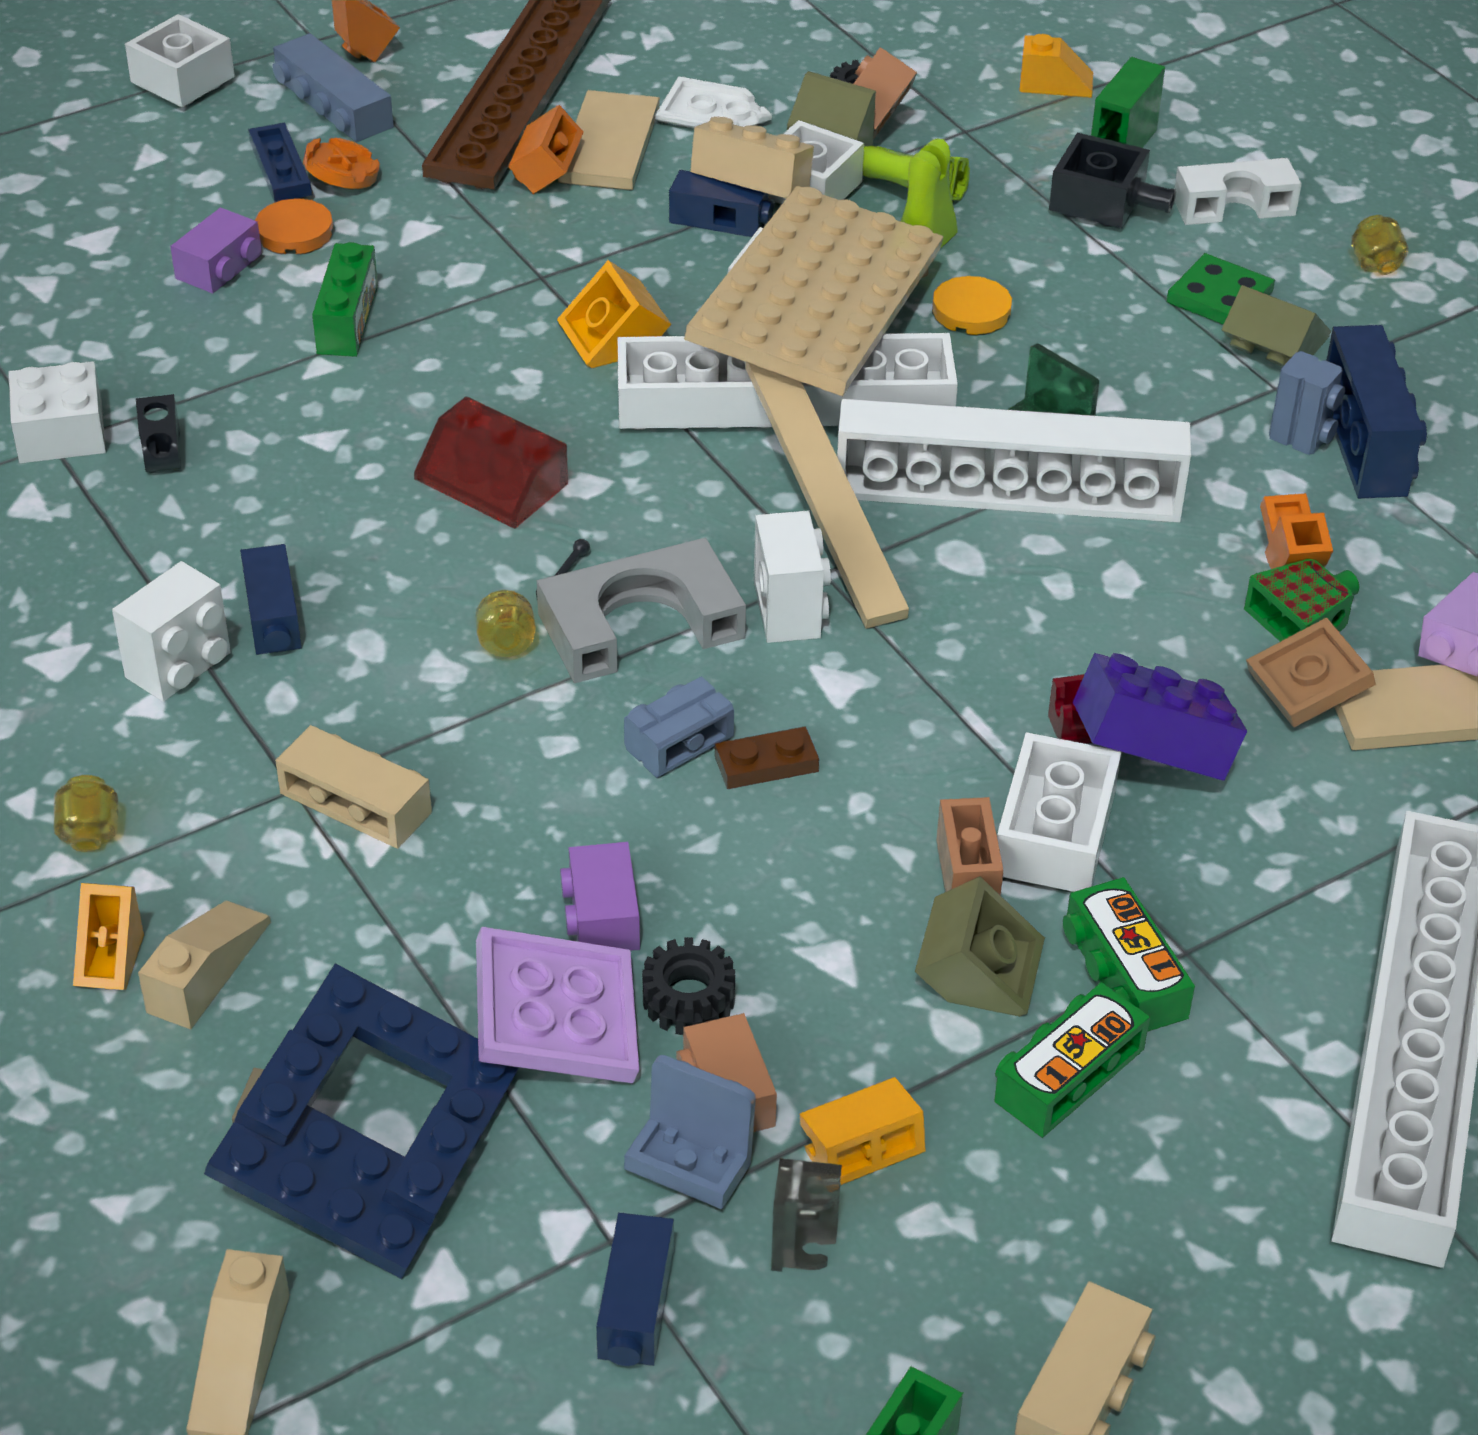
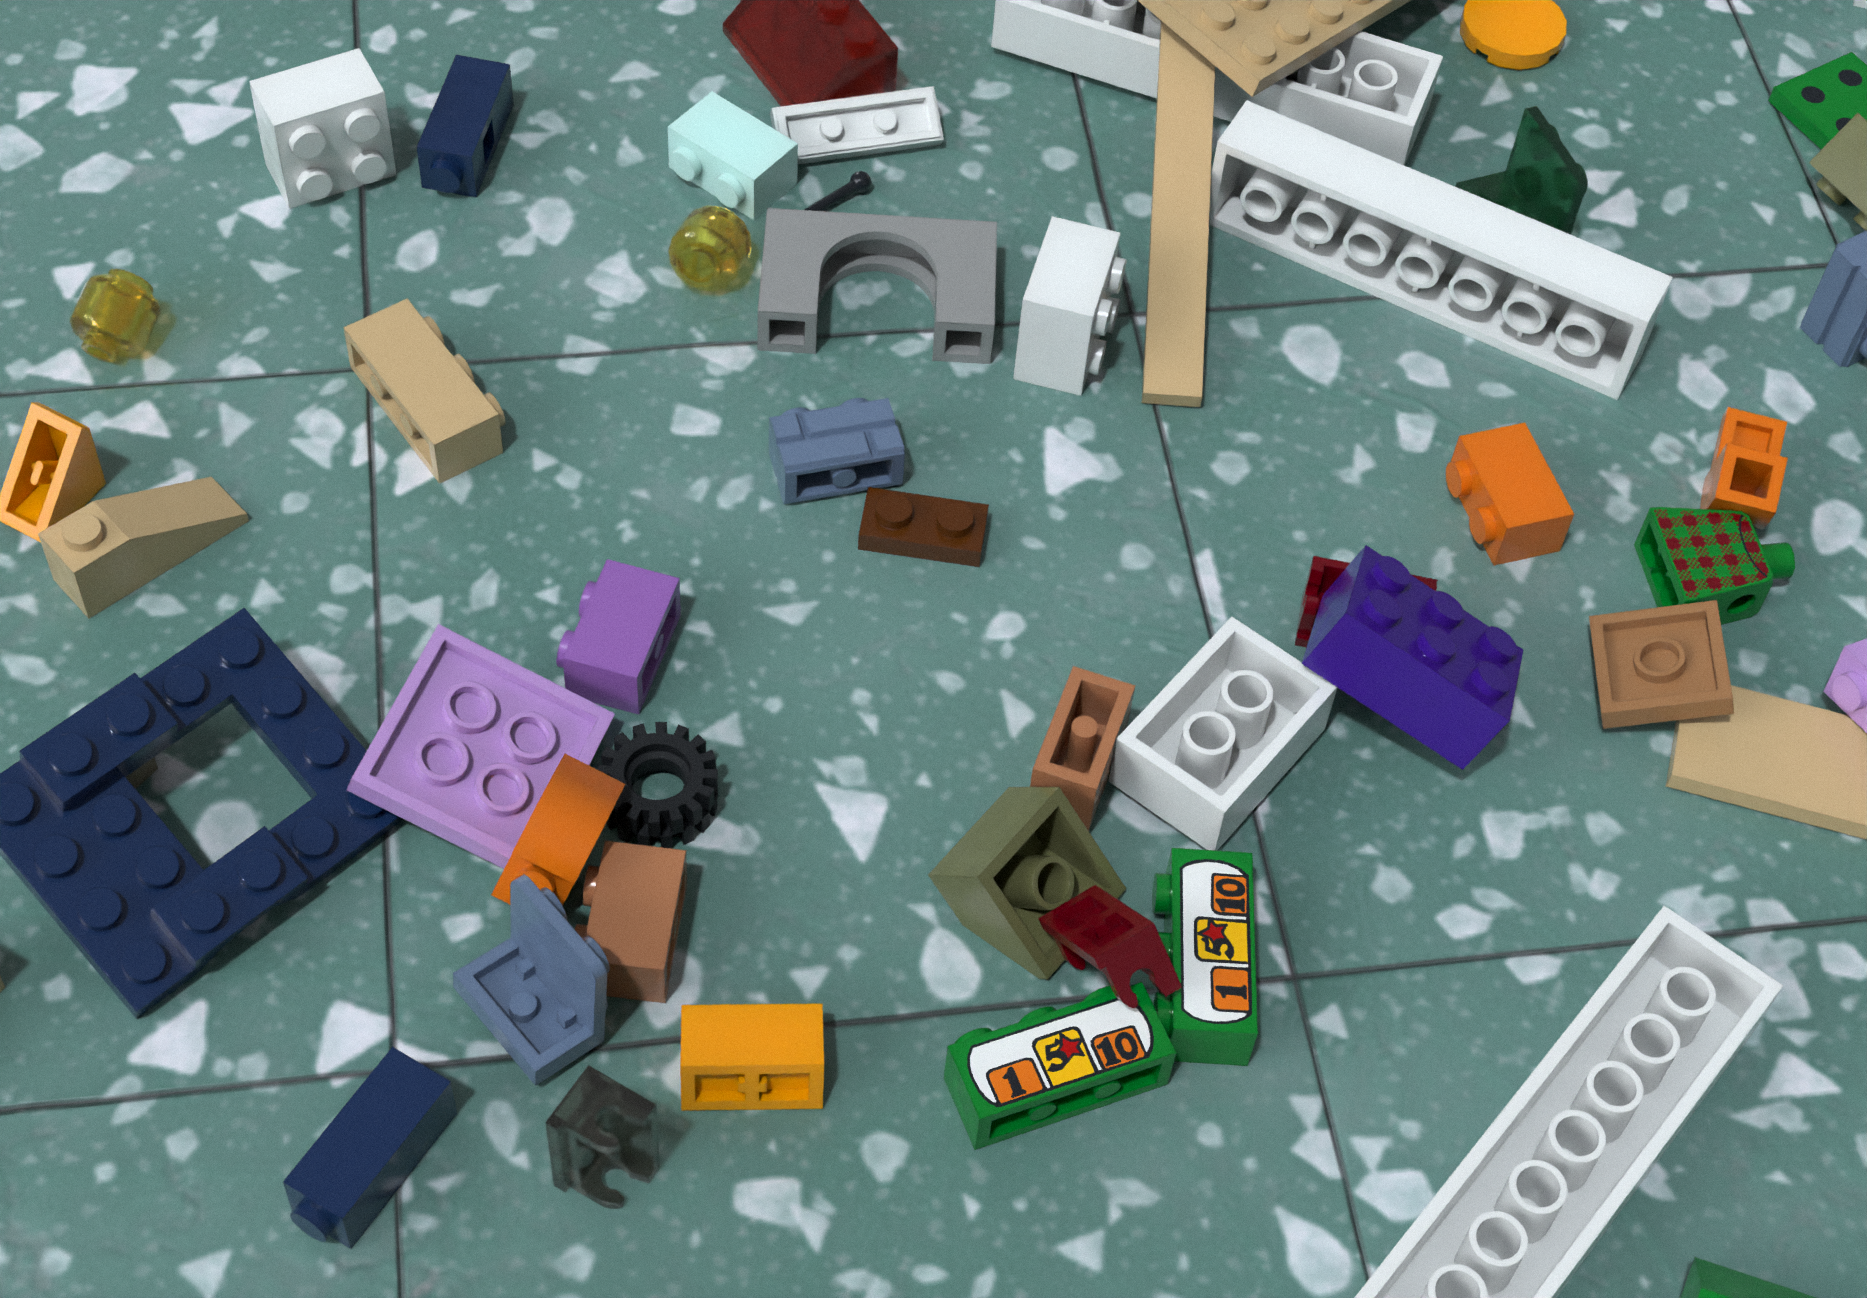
camera: 20 degrees right, 10 degrees up
none -> orange brick [491,754,625,906]
none -> light aqua brick [668,91,798,220]
none -> white tile [770,86,944,164]
none -> dark red hinge [1038,885,1182,1008]
none -> orange brick [1446,422,1574,565]

